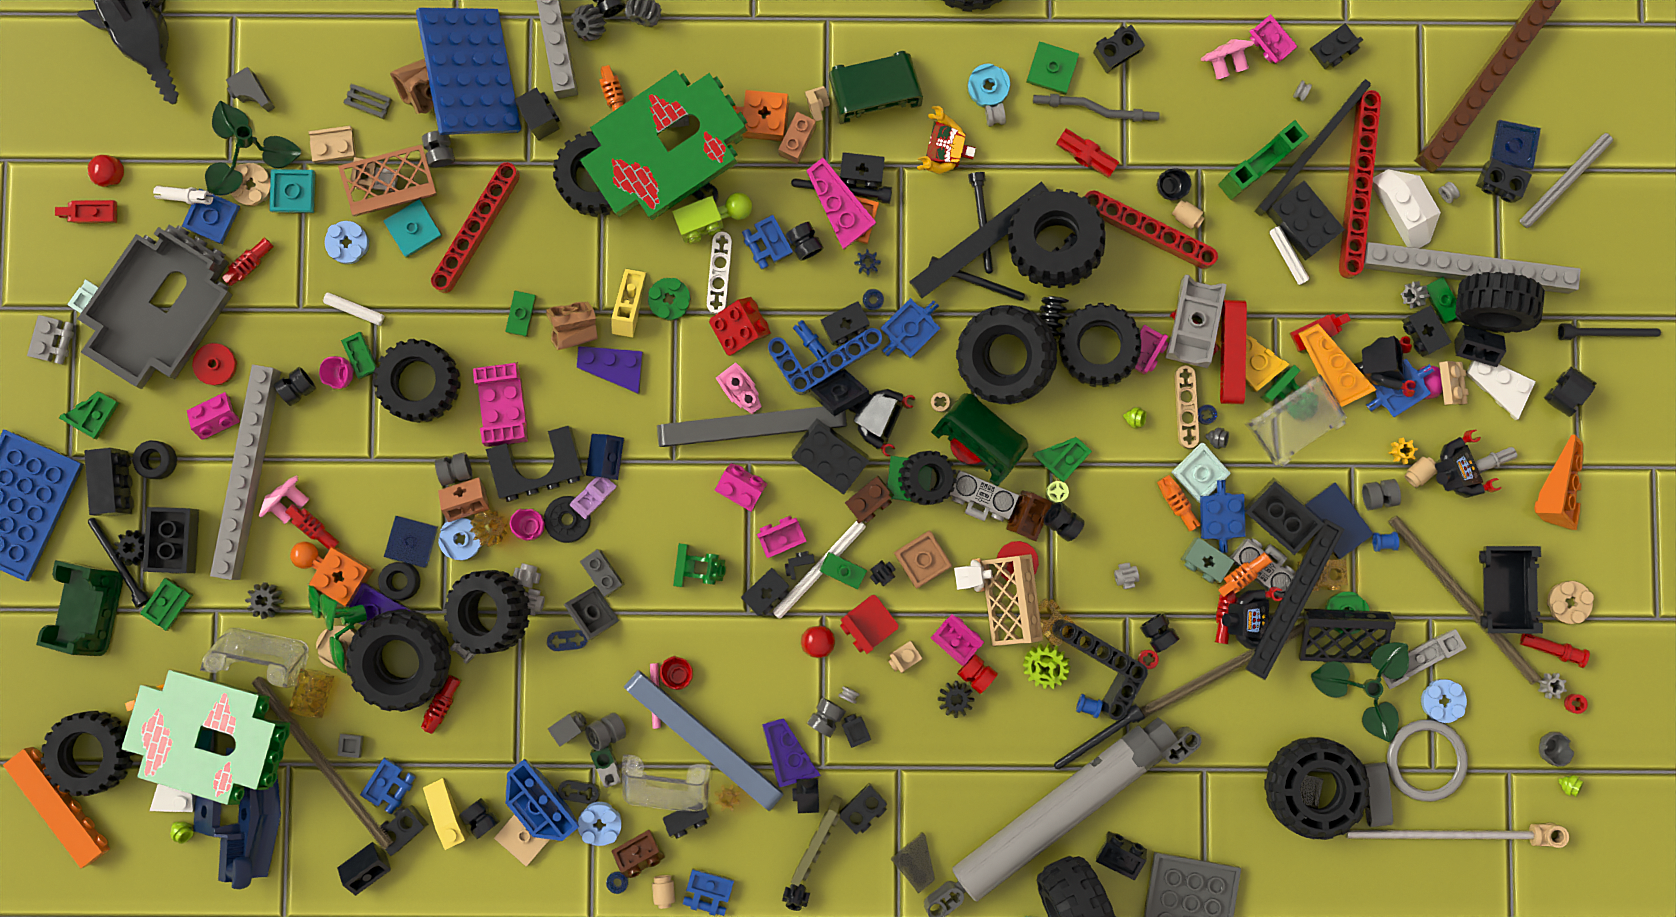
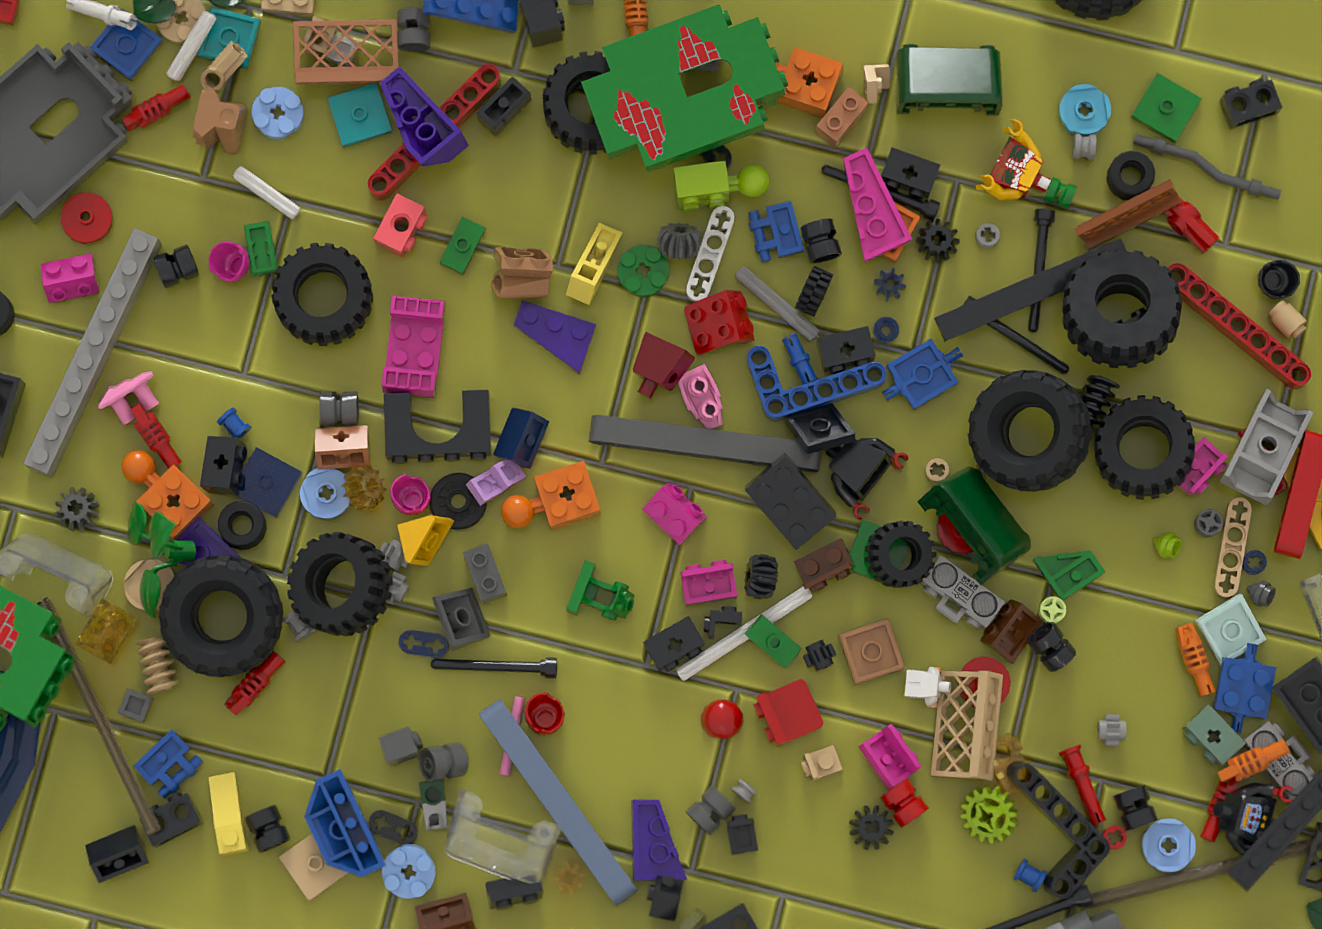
camera: 15 degrees right, 5 degrees down
none -> tan piece [136,637,179,695]
none -> white axle [167,11,216,81]
none -> medium nougat piece [193,87,248,154]
none -> black brick [200,436,247,495]
none -> tan piece [201,42,248,91]
none -> blue bush [217,408,251,439]
none -> coral brick [373,193,428,258]
none -> dark purple wedge [380,67,469,167]
none -> yellow slope [397,515,454,566]
none -> black piece [430,657,557,679]
none -> black brick [477,76,532,137]
none -> orange brick [501,461,601,531]
none -> dark red torso [633,332,695,399]
none -> dark grey gear [657,222,702,260]
none -> light grey axle [735,266,819,342]
none -> black gear [744,554,779,599]
none -> black tyre [795,266,833,317]
none -> black gear [915,219,960,263]
none -> light grey bush [976,223,1000,249]
none -> green wheel [1043,177,1077,210]
none -> red pin [1059,744,1107,825]
none -> dark orange fence [1075,179,1182,250]
none -> black tyre [1106,151,1155,200]
none -> light blue plate [1141,819,1196,872]
none -> dark grey wheel [1194,509,1223,538]

